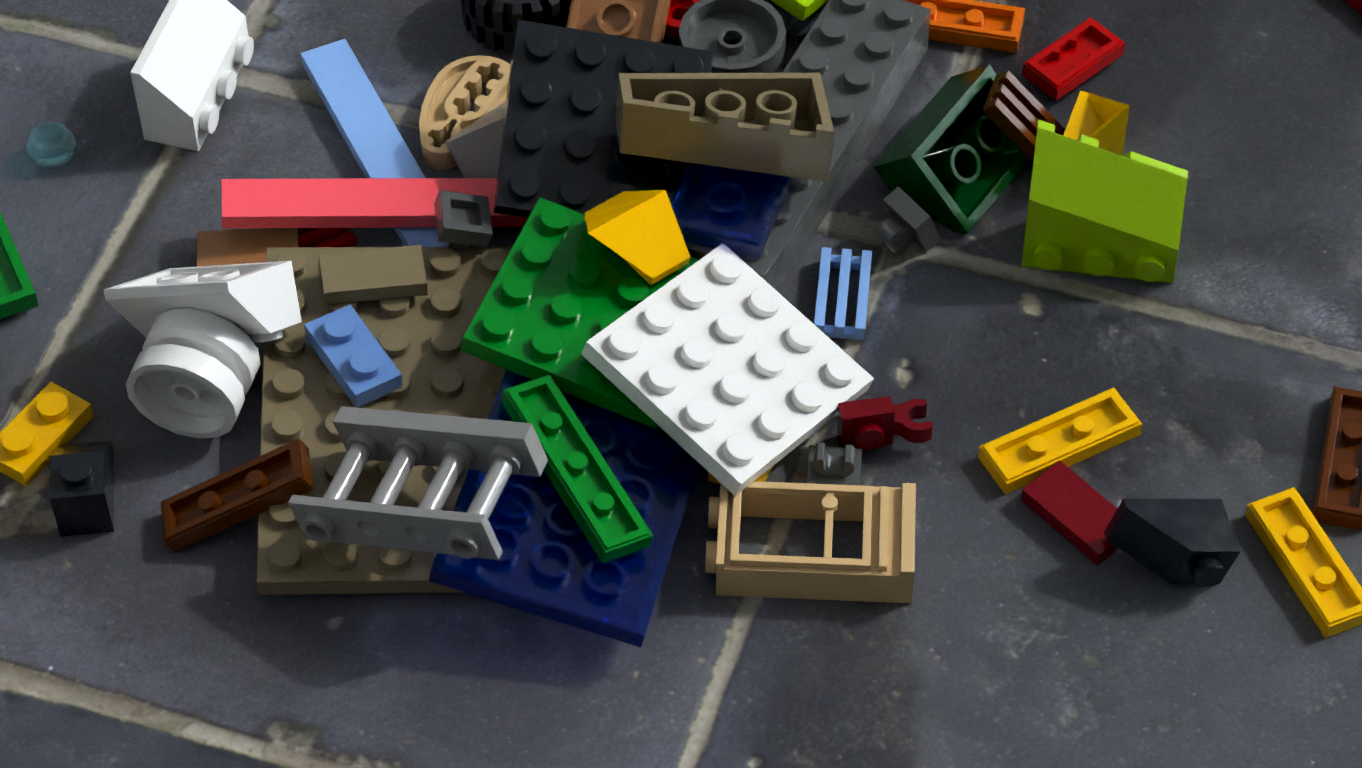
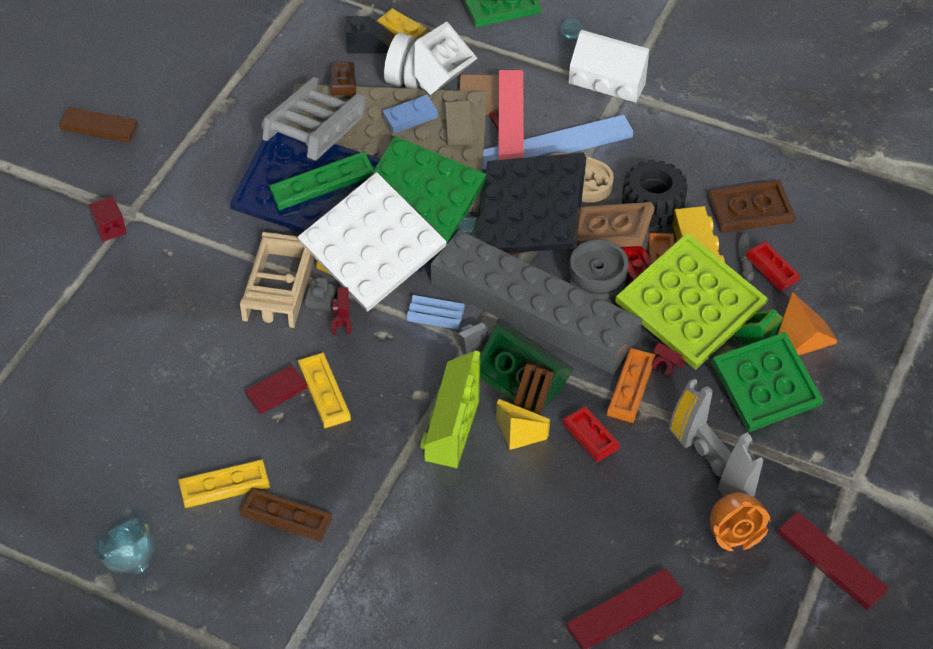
camera: 95 degrees right, 0 degrees up
dark grey tile [434,190,493,252] -> none
yellow slope [583,190,690,285] -> none
dark tan wedge [615,72,834,182] -> none
clear blue tile [671,163,791,259] -> none
black slope [1104,499,1241,586] -> none

